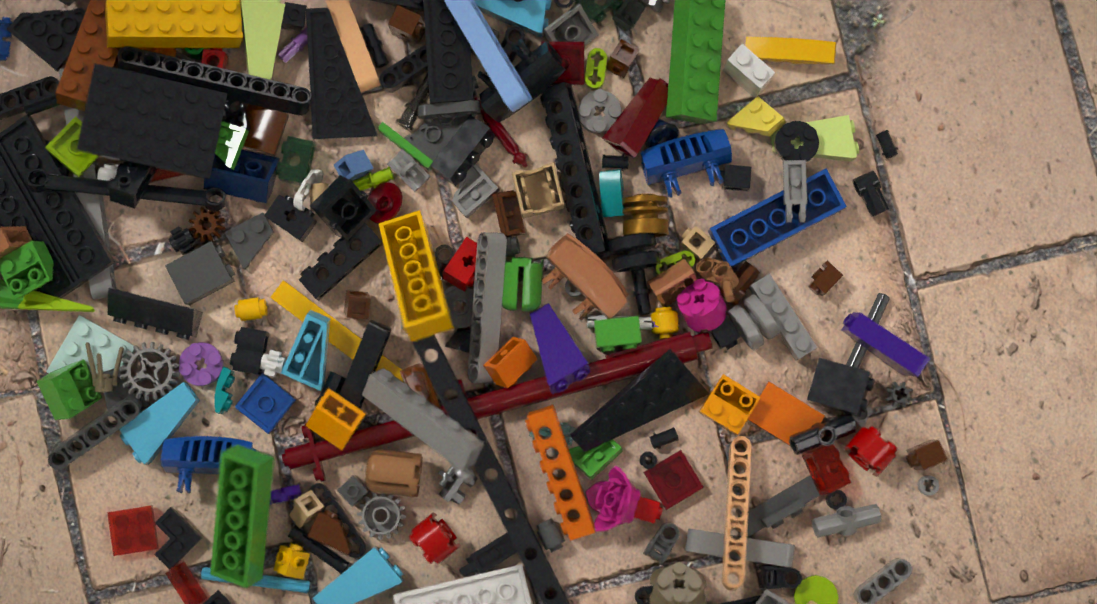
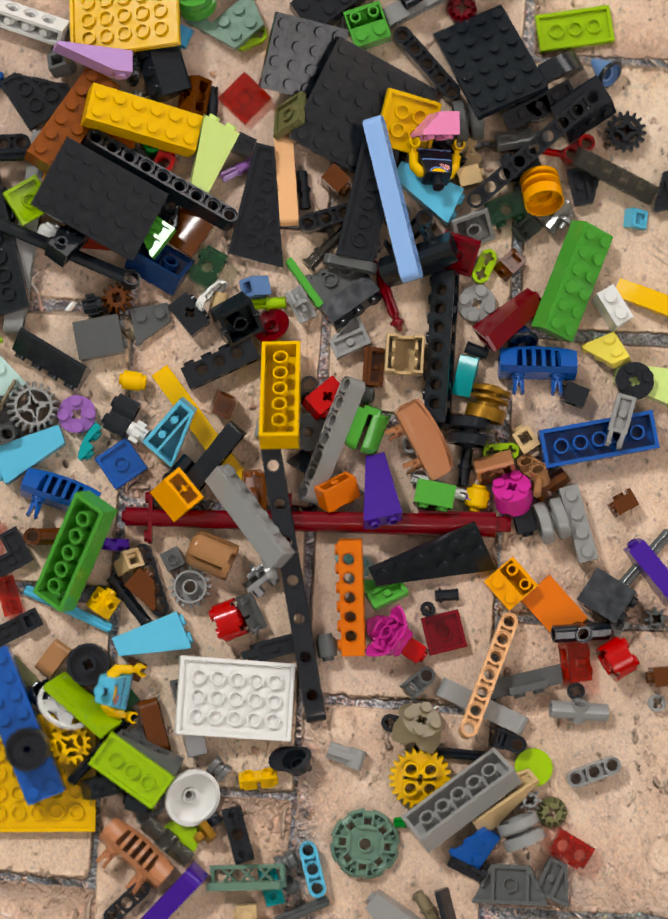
camera: 10 degrees right, 0 degrees up
none -> reddish brown piece [24,528,60,546]
none -> dark grey hinge [236,593,268,635]

